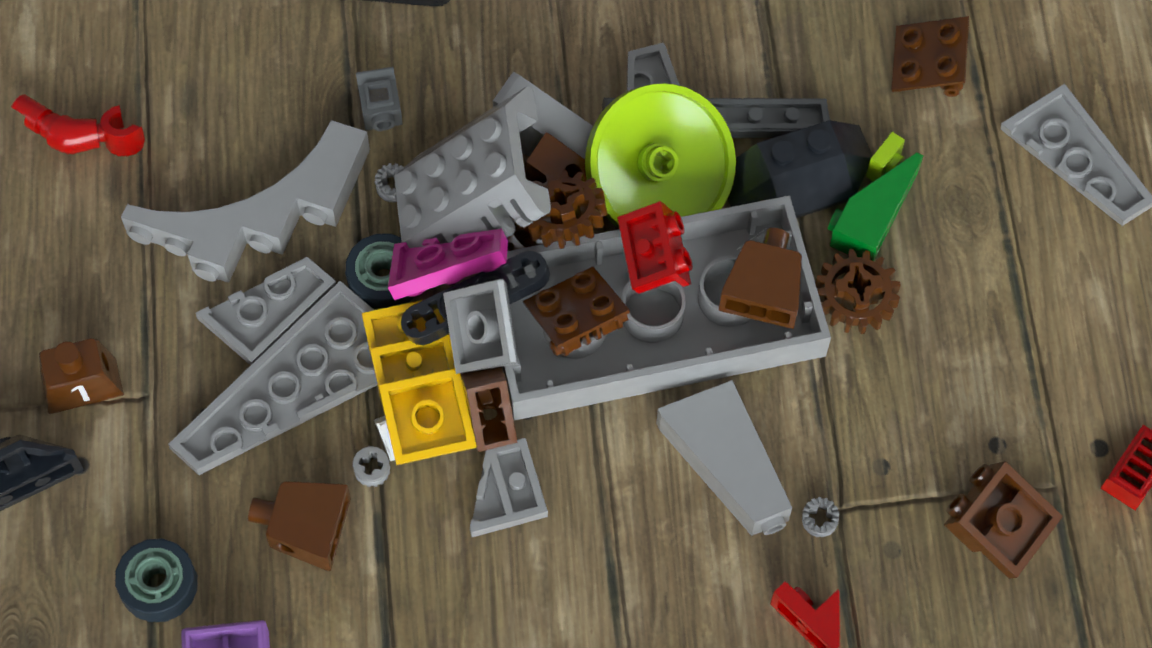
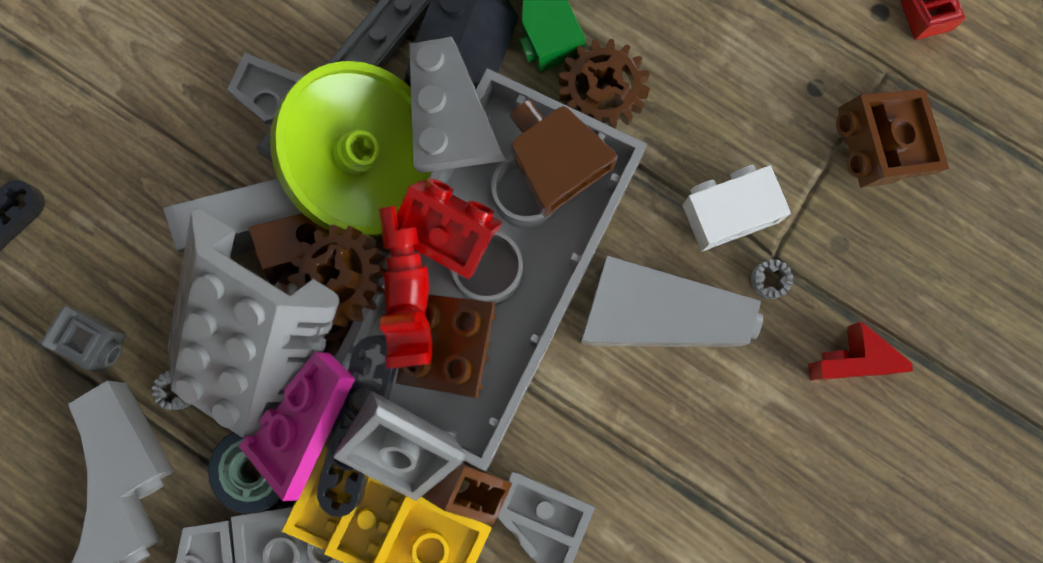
camera: 45 degrees left, 15 degrees up
none -> red piece [378,206,432,369]
none -> light grey wing [409,37,507,173]
none -> white brick [682,165,791,252]

